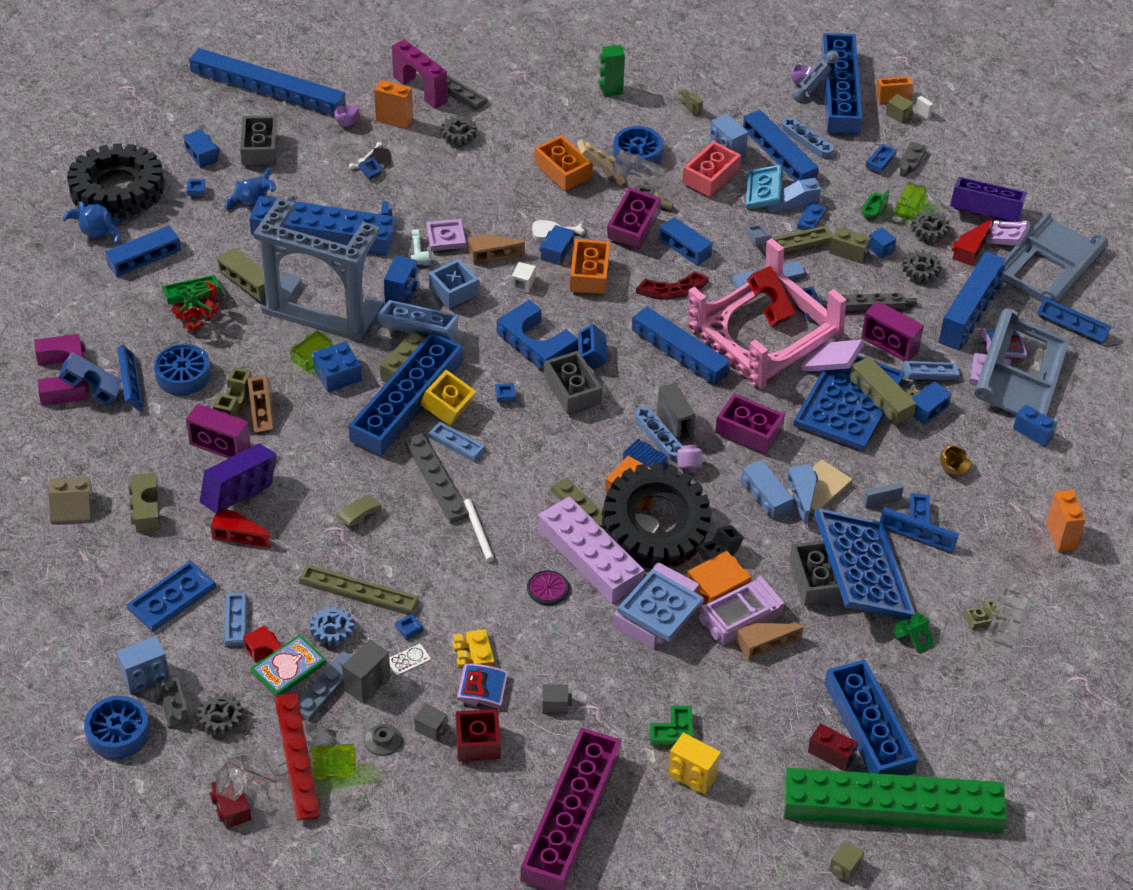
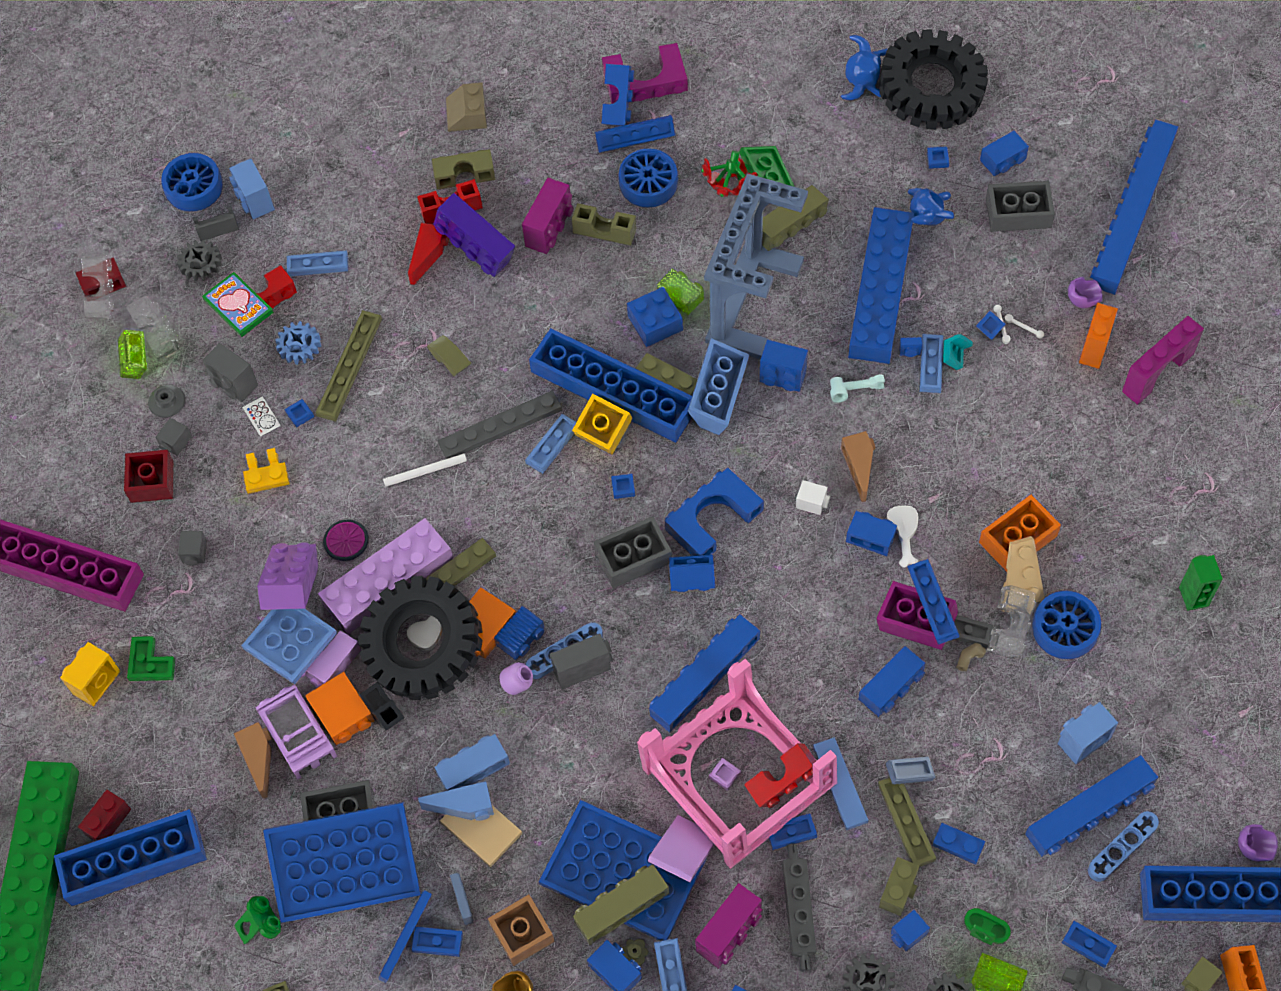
camera: 95 degrees right, 15 degrees up
blue brick [105,225,181,277] -> none
blue tile [126,560,217,632] -> none
medium nougat slope [248,375,274,433] -> none
red plate [274,694,320,821] -> none
sand blue plate [299,651,352,722] -> none
black piece [373,148,391,164] -> none
lavender plate [426,219,466,251] -> none
medium blue brick [429,259,479,309] -> none
dark grey gear [440,115,477,145] -> none
dark grey tile [447,75,488,111] -> none
slope [456,664,508,709] -> none
orange brick [570,239,610,294] -> none
dark red tile [636,271,709,299] -> none
olive plate [679,89,703,116] -> none
coral brick [682,141,741,197] -> none
magenta brick [715,393,785,454] -> none
dark azure tile [746,165,783,210] -> none
medium blue slope [767,178,821,213] -> none
sand blue plate [792,51,839,101] -> none
none -> medium lavender brick [257,543,319,610]
none -> red arch [417,179,483,224]
none -> medium nougat brick [488,894,555,966]
none -> lavender tile [709,758,741,791]
none -> blue tile [907,559,959,645]
none -> medium blue tile [919,334,943,393]
none -> teal bracket [943,334,973,370]

